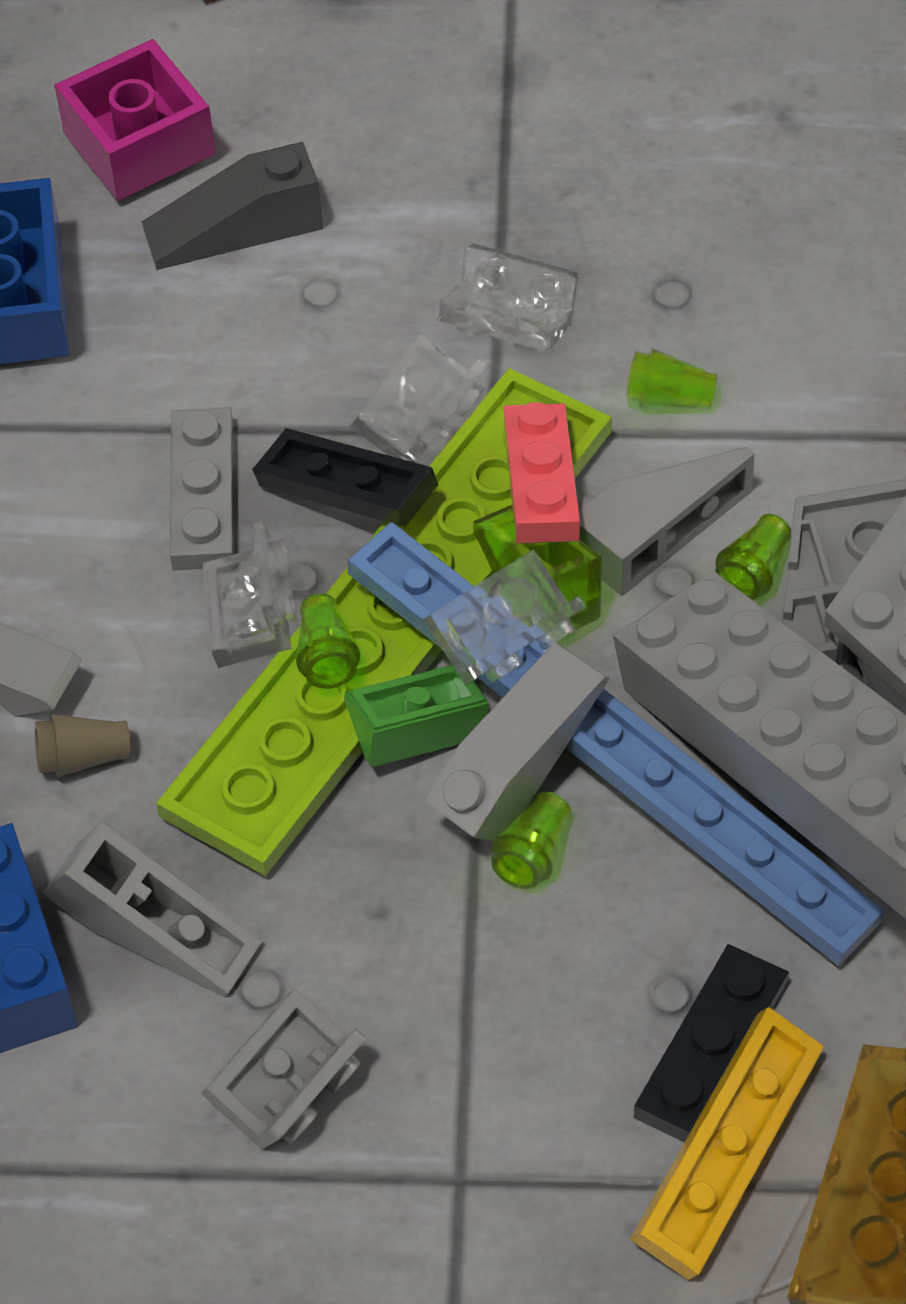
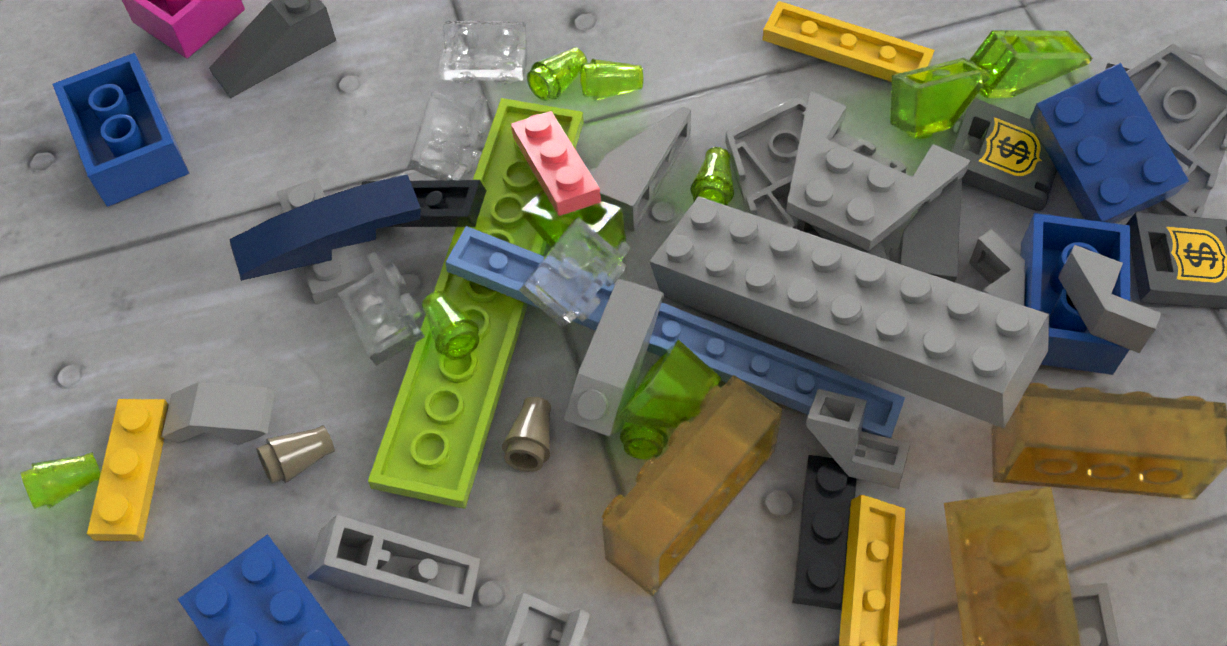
camera: 20 degrees left, 5 degrees up
bright green slope [344,663,489,767] -> none
none -> dark blue slope [229,174,421,281]
none -> dark tan cone [502,397,551,472]
none -> clear neon green cone [527,47,588,101]
none -> clear yellow brick [602,375,783,596]
none -> clear neon green slope [619,340,721,430]
none -> light grey slope [806,389,910,489]

